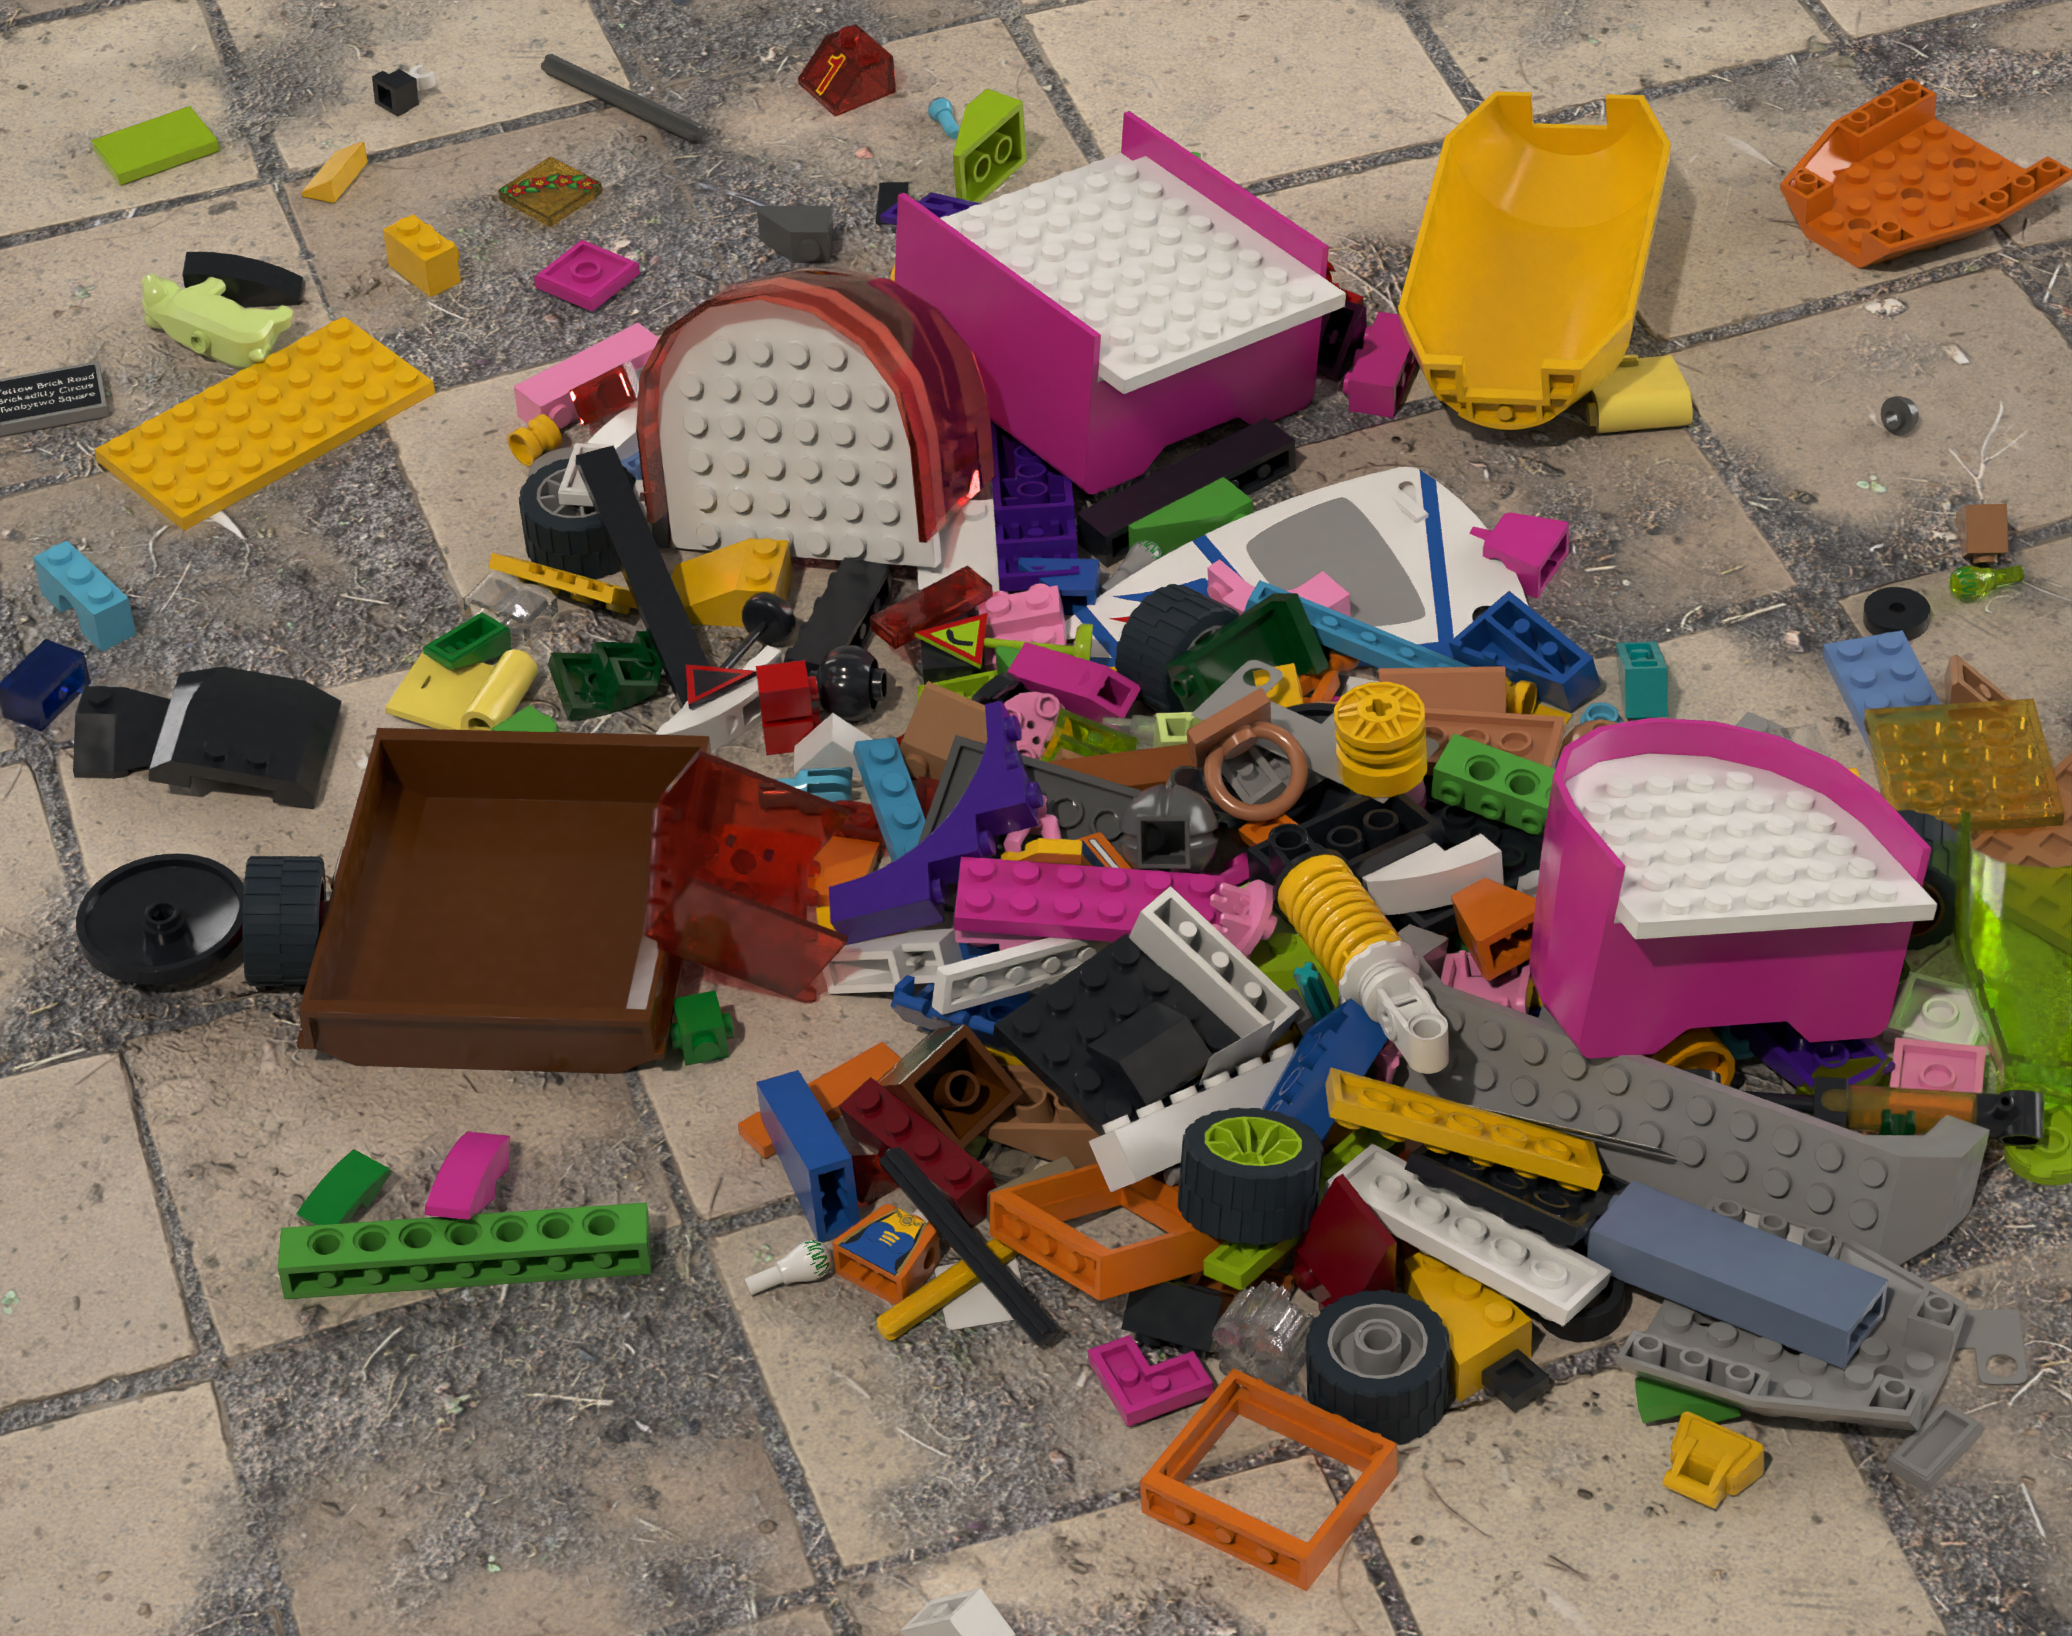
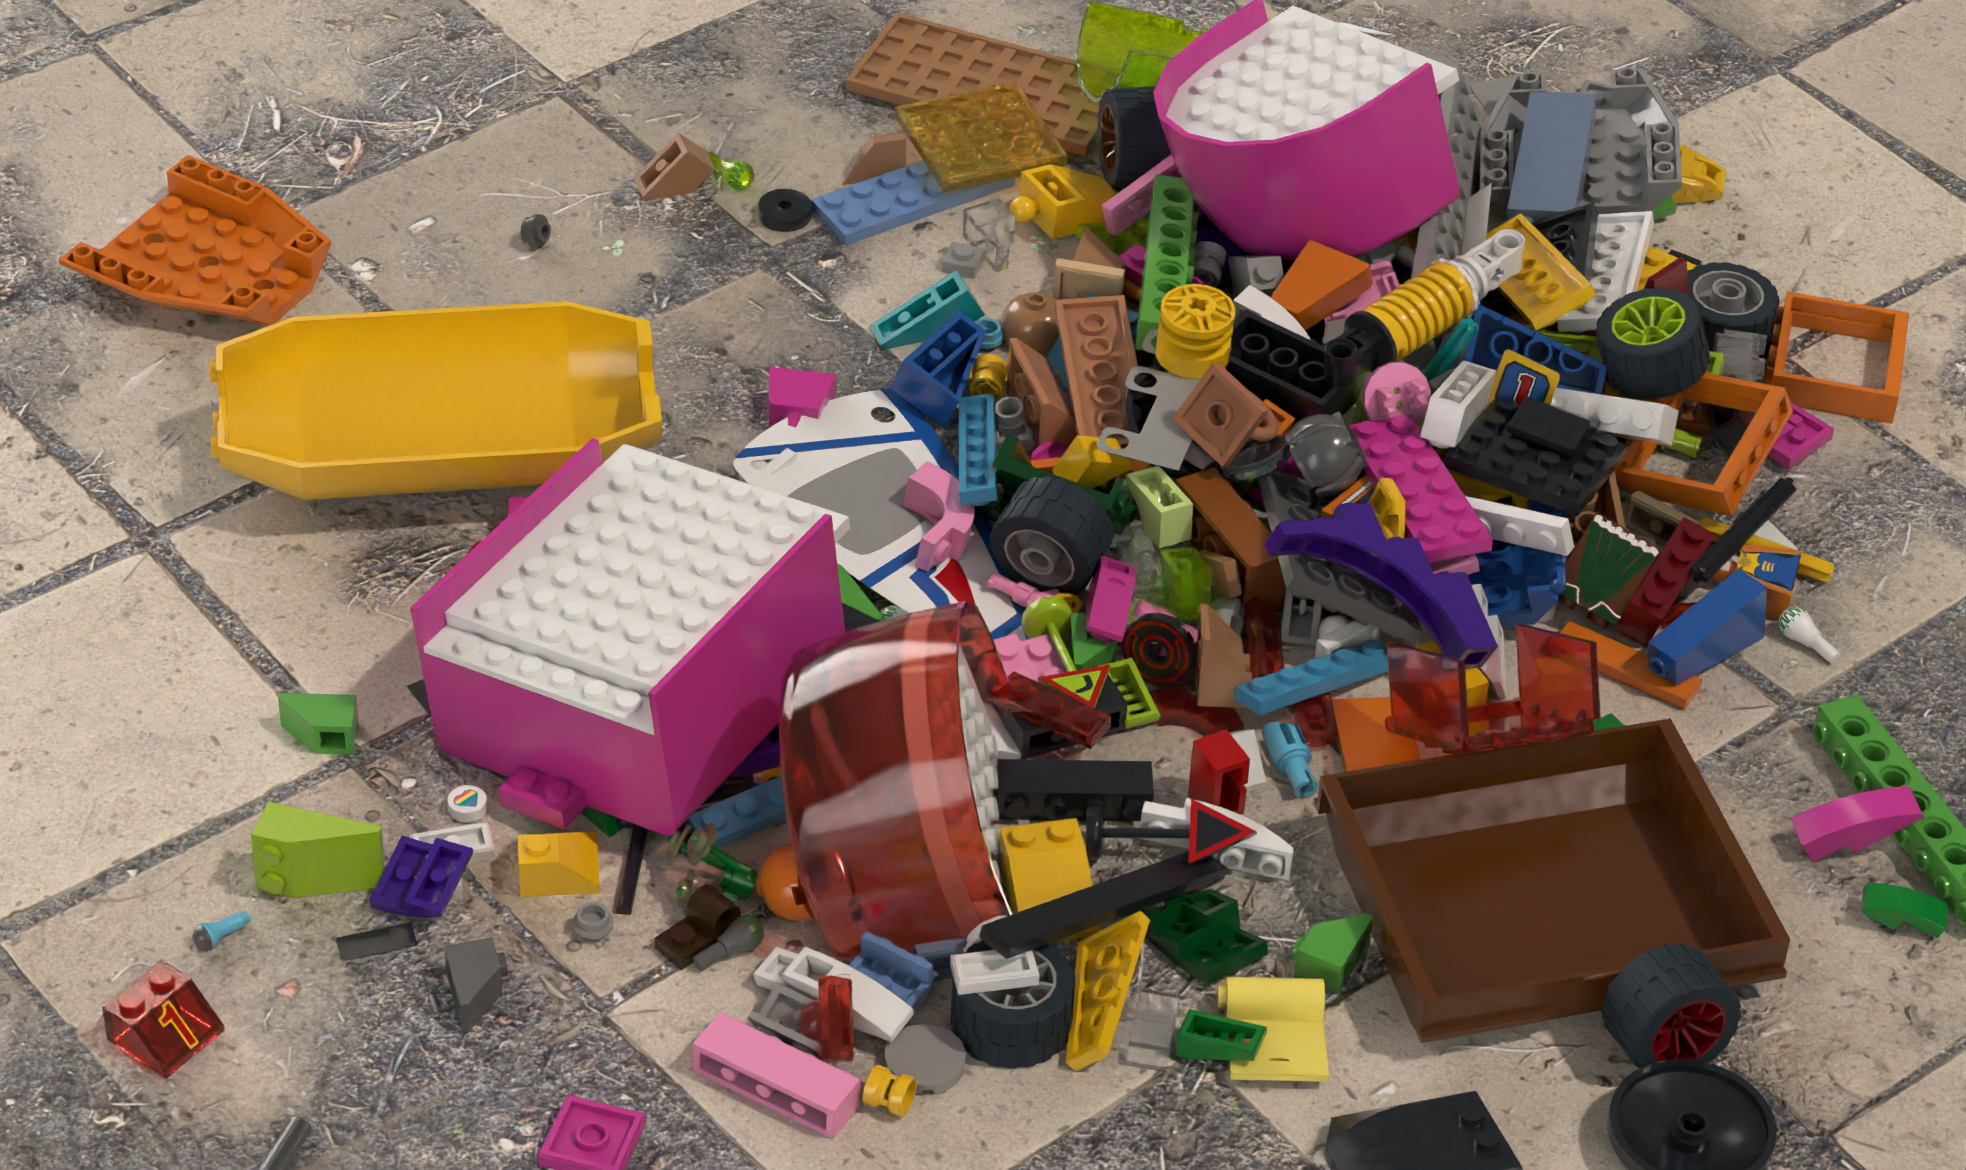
camera: 115 degrees left, 0 degrees up
black plant [809,645,888,722] -> none

